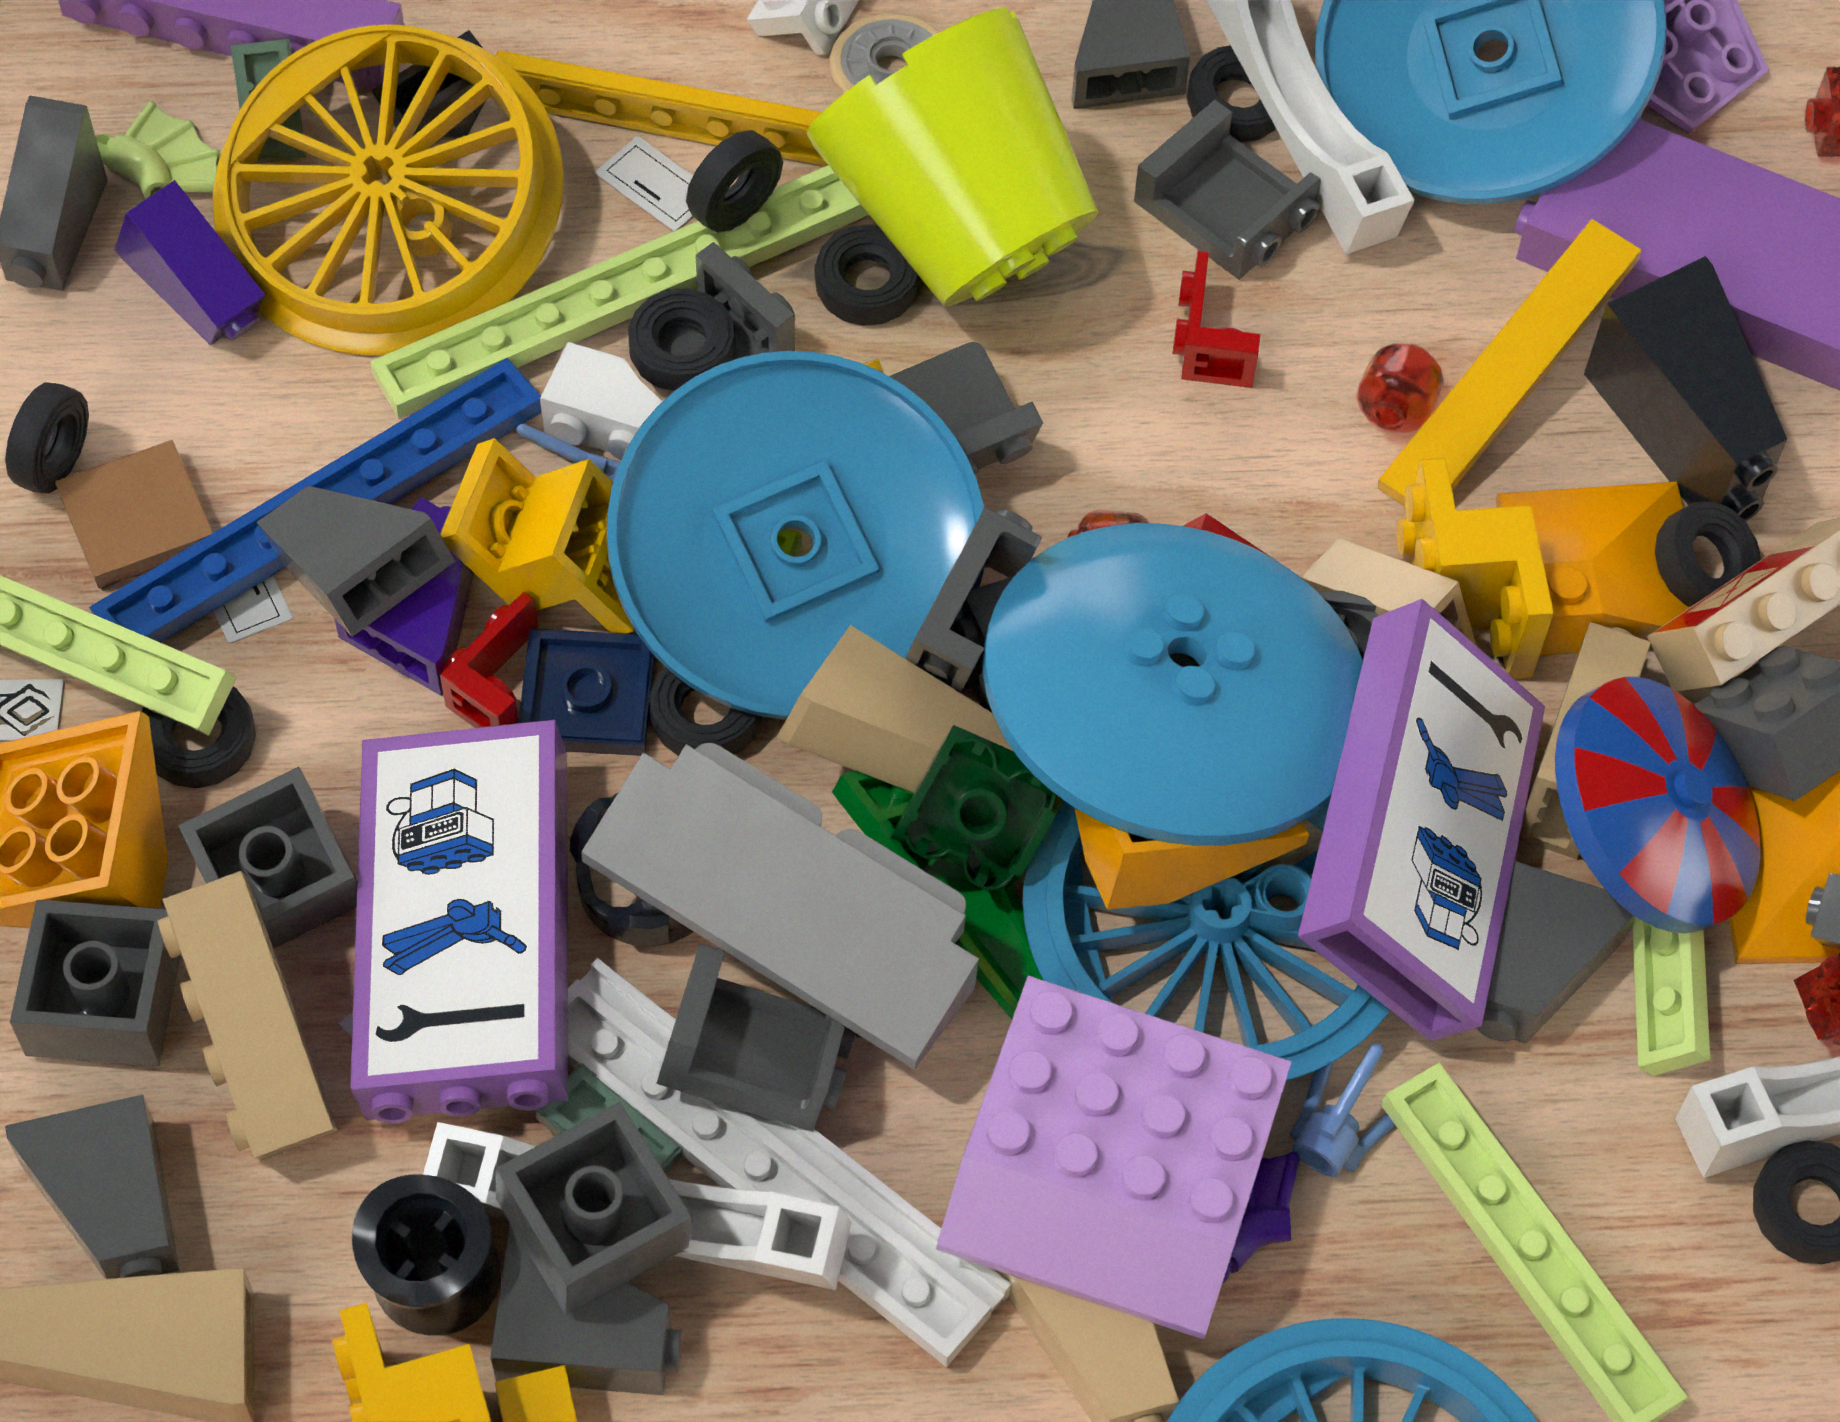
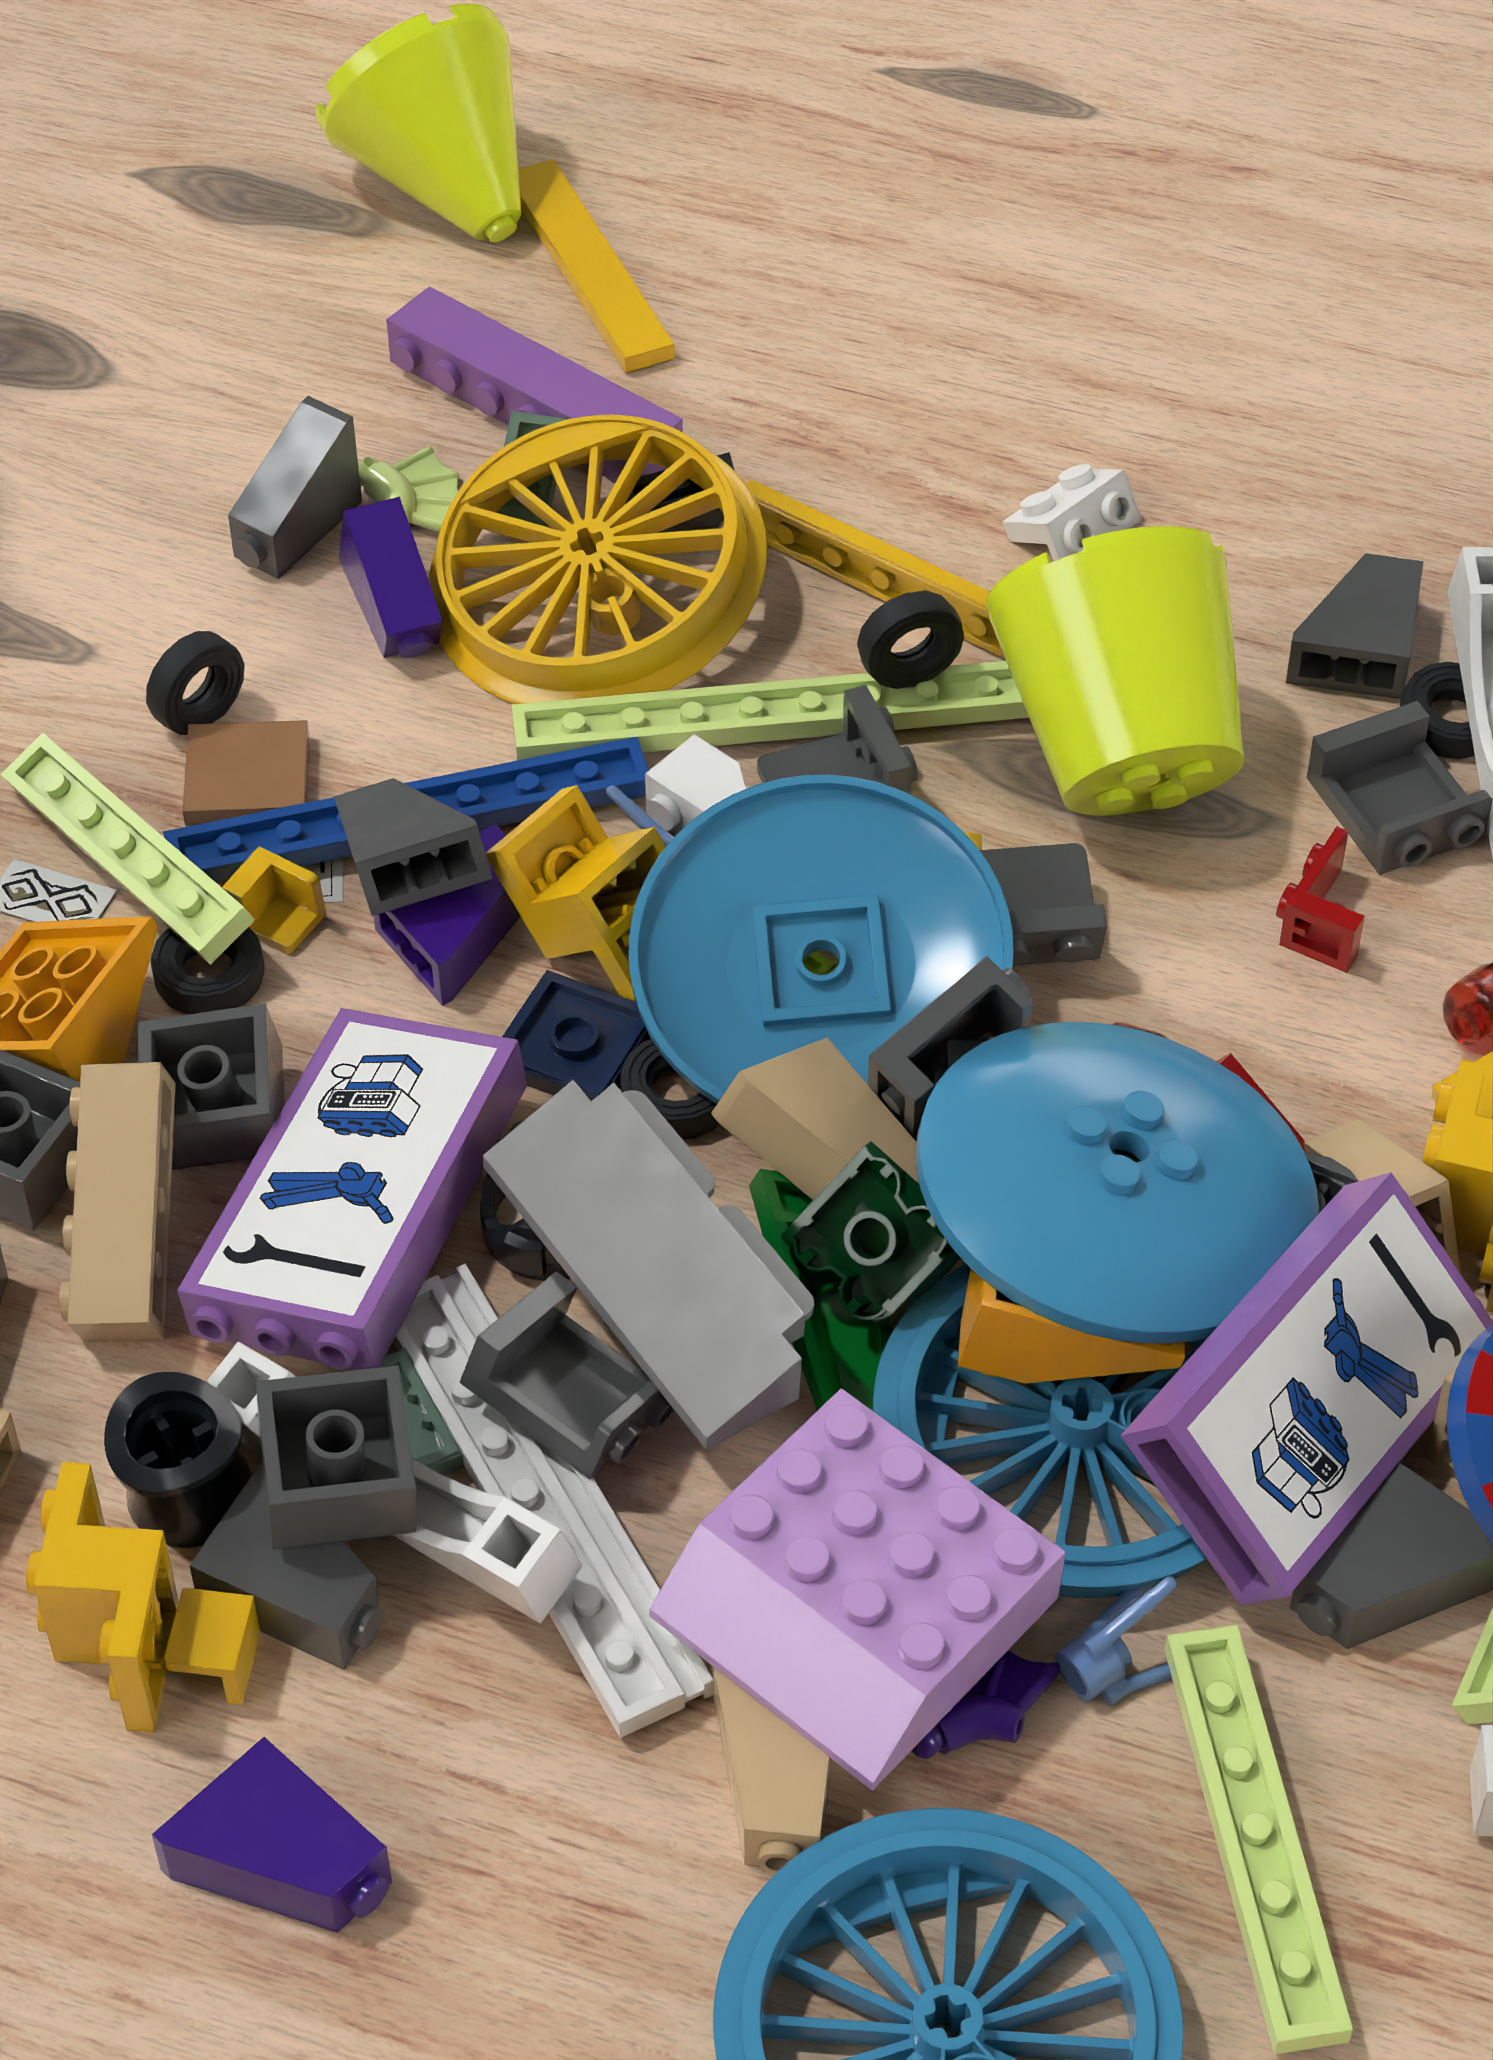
camera: 25 degrees right, 10 degrees down
red bracket [440,592,538,728] -> none
white sticker [594,135,693,231] -> none
black tyre [628,289,736,391] -> none
black tyre [814,225,921,326] -> none
none -> yellow panel [222,846,327,954]

